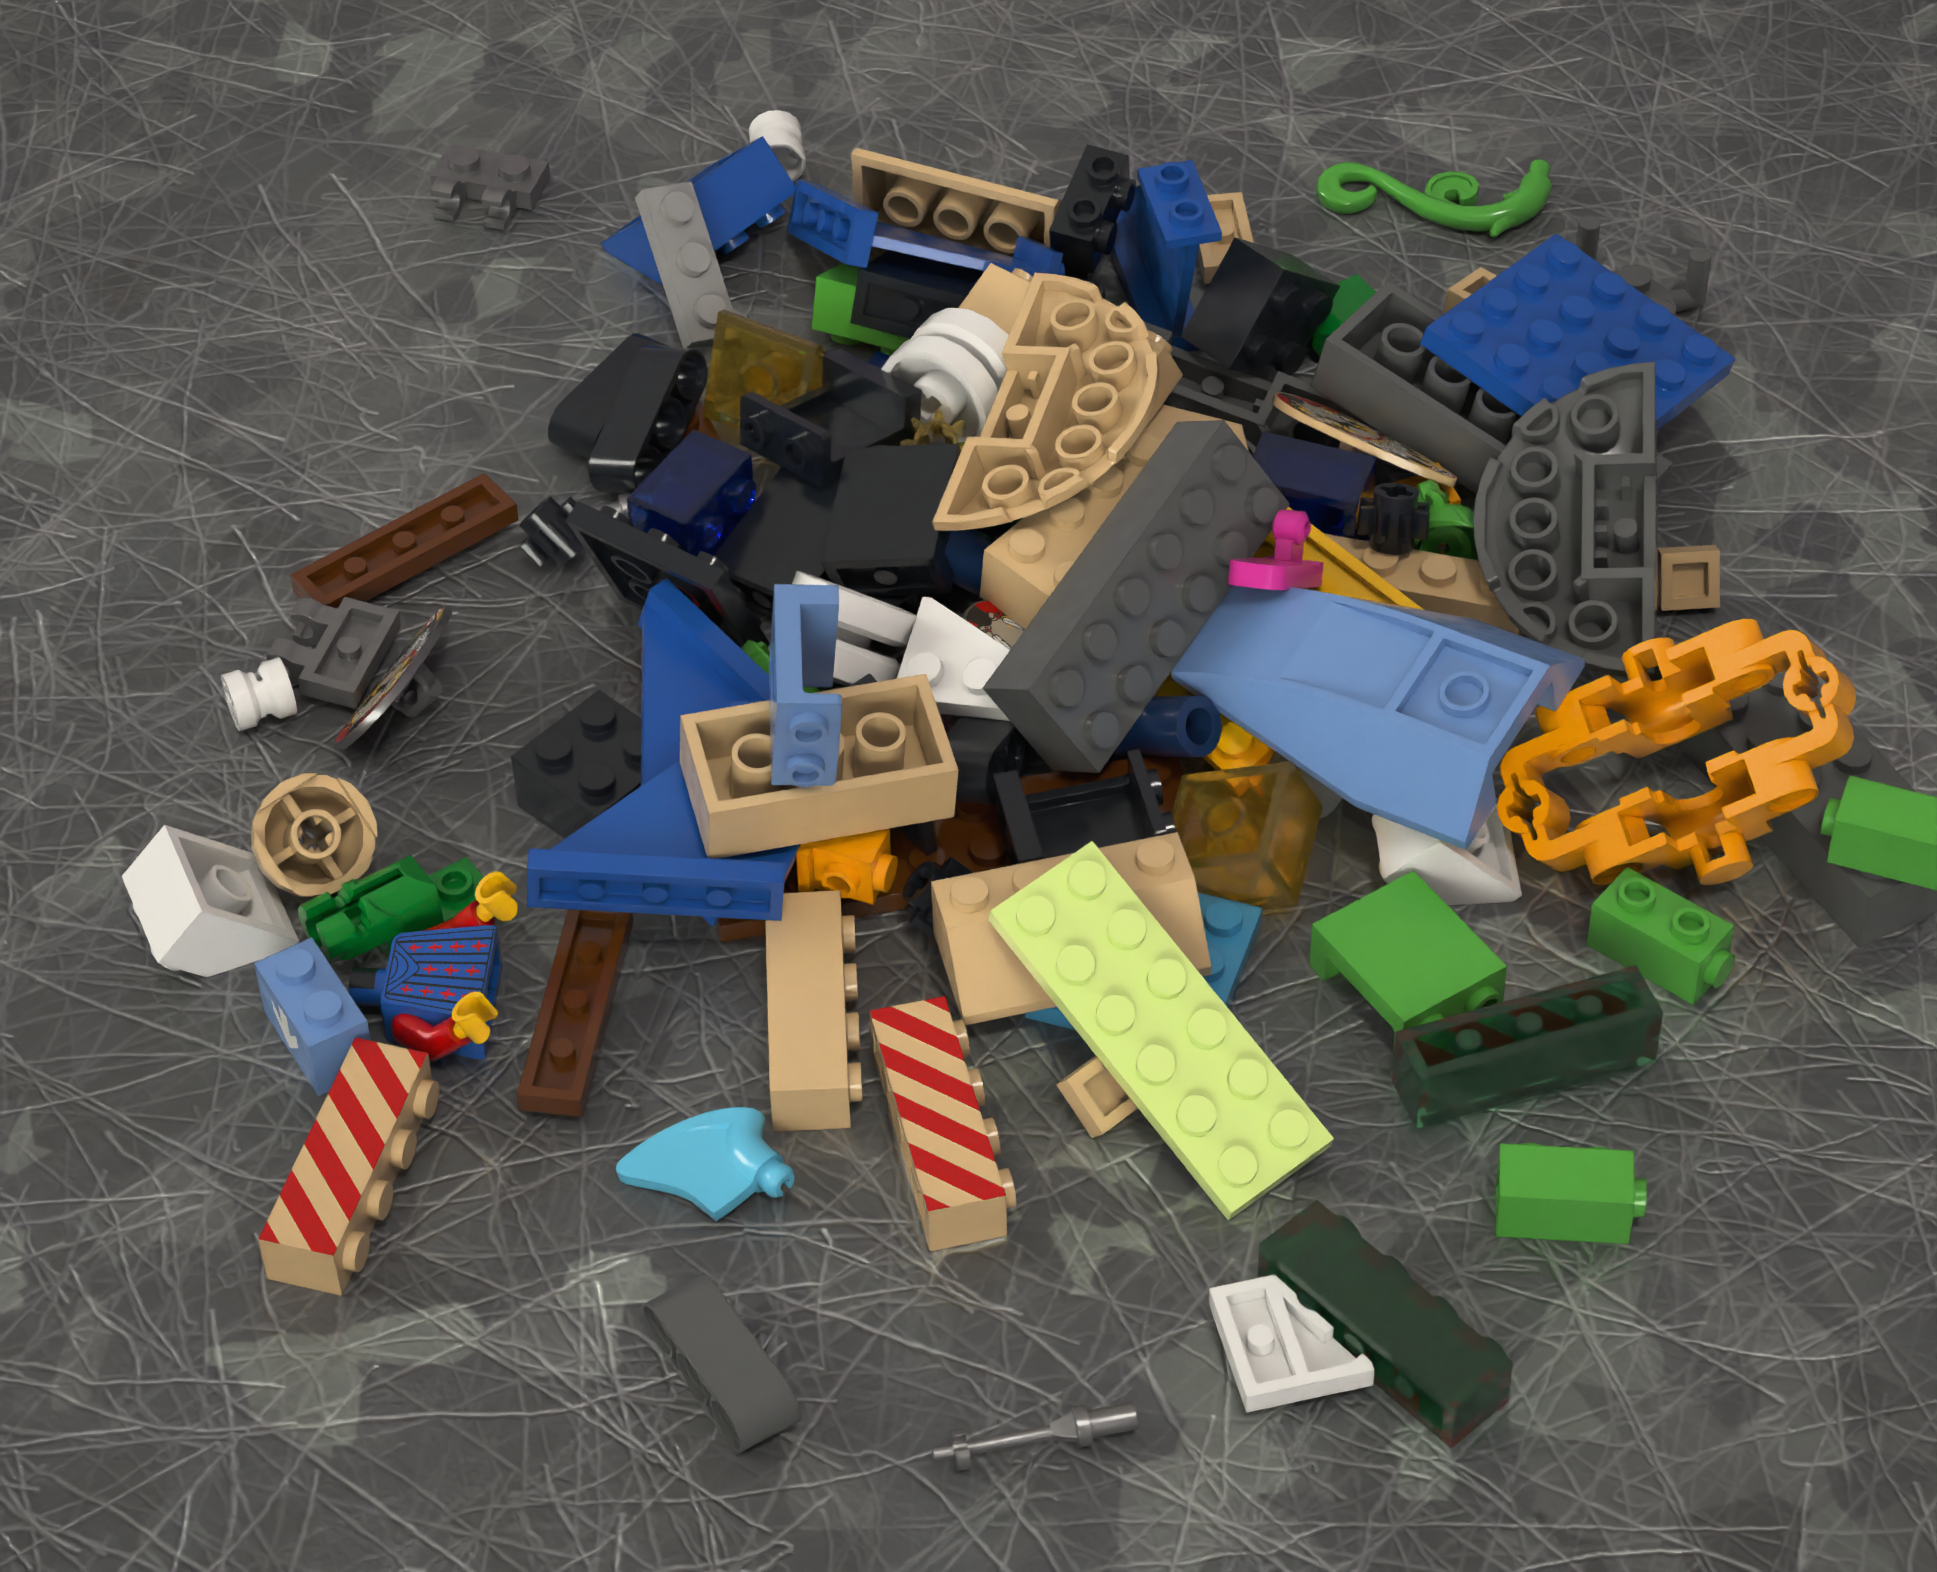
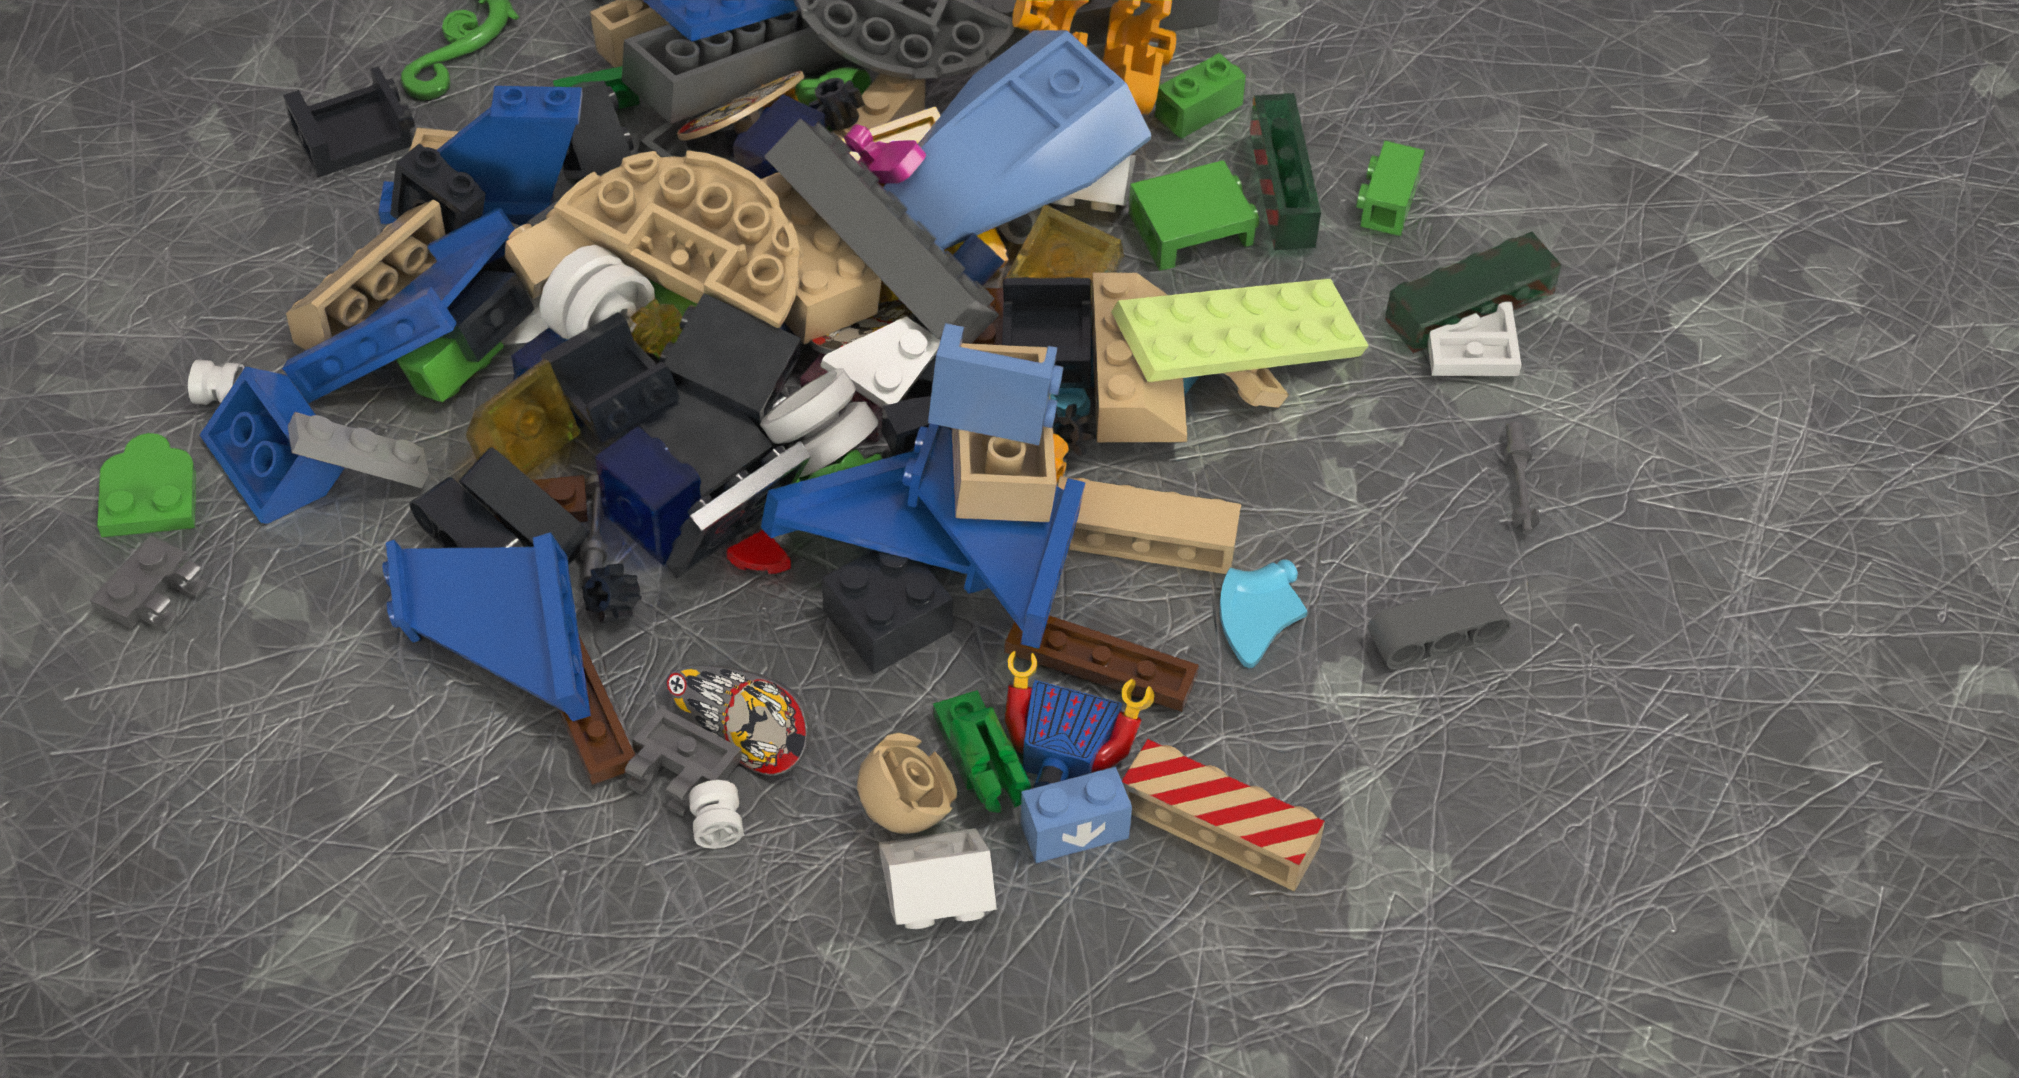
camera: 80 degrees left, 5 degrees up
tan brick [870,996,1016,1252] -> none
none -> bright green plate [97,433,196,538]
none -> black panel [283,66,415,178]
none -> blue piece [382,532,591,721]

